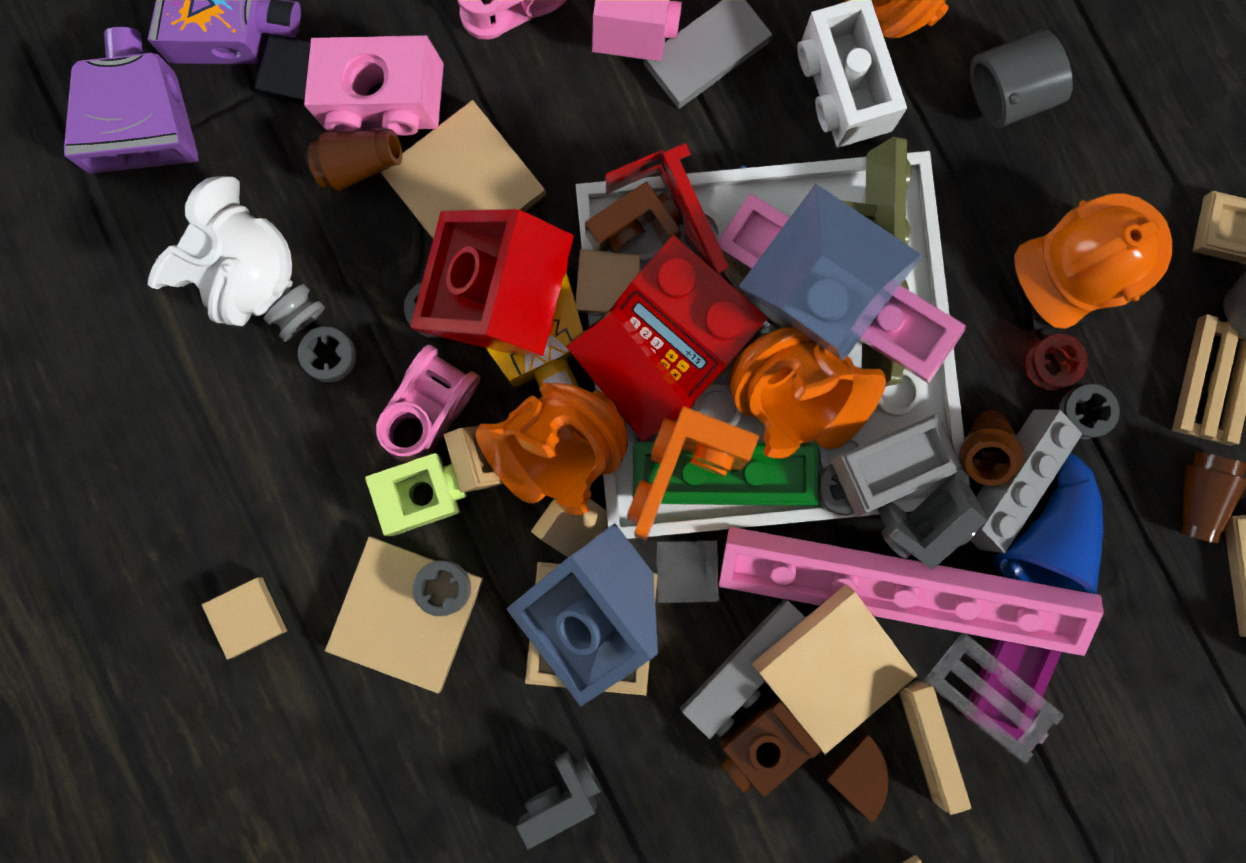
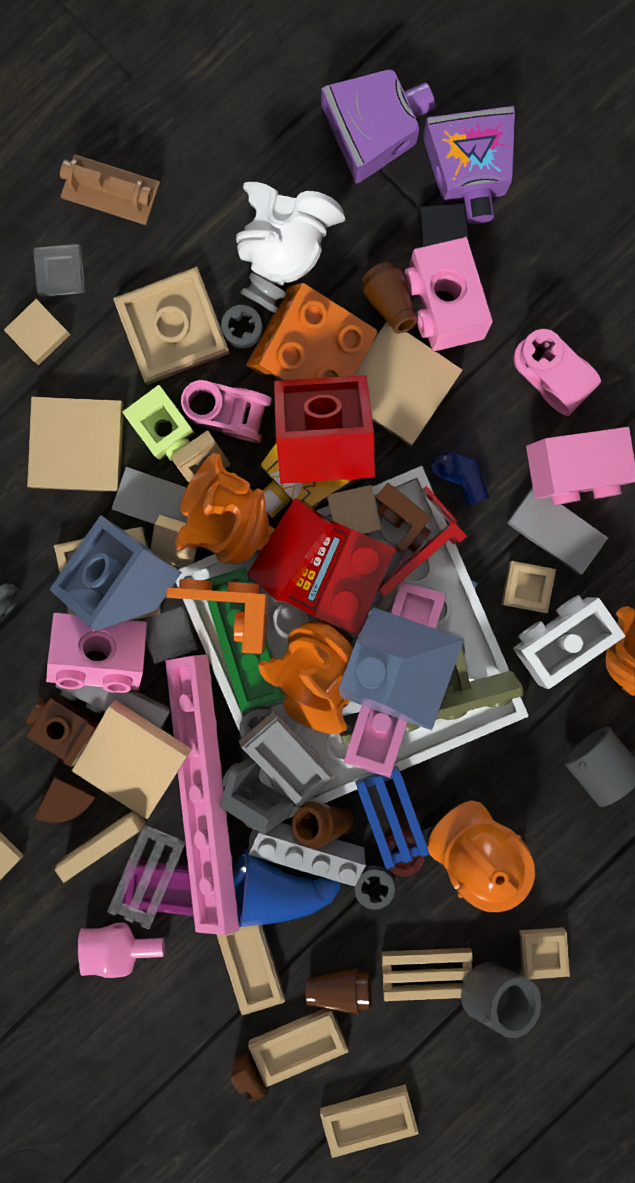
camera: 75 degrees right, 5 degrees up
dark grey bush [413,561,471,616] -> none
none -> clear tile [34,244,85,296]
none -> bright pink brick [46,613,147,693]
none -> medium nougat hinge [60,154,160,226]
none -> bright pink piece [78,922,165,978]
none -> light grey tile [112,467,188,524]
none -> tan tile [113,267,230,385]
none -> tan tile [216,925,285,1015]
none -> orange bracket [246,283,377,381]
none -> blue tile [355,766,430,870]
none -> clear blue arm [431,451,490,506]
none -> tan tile [501,561,556,613]

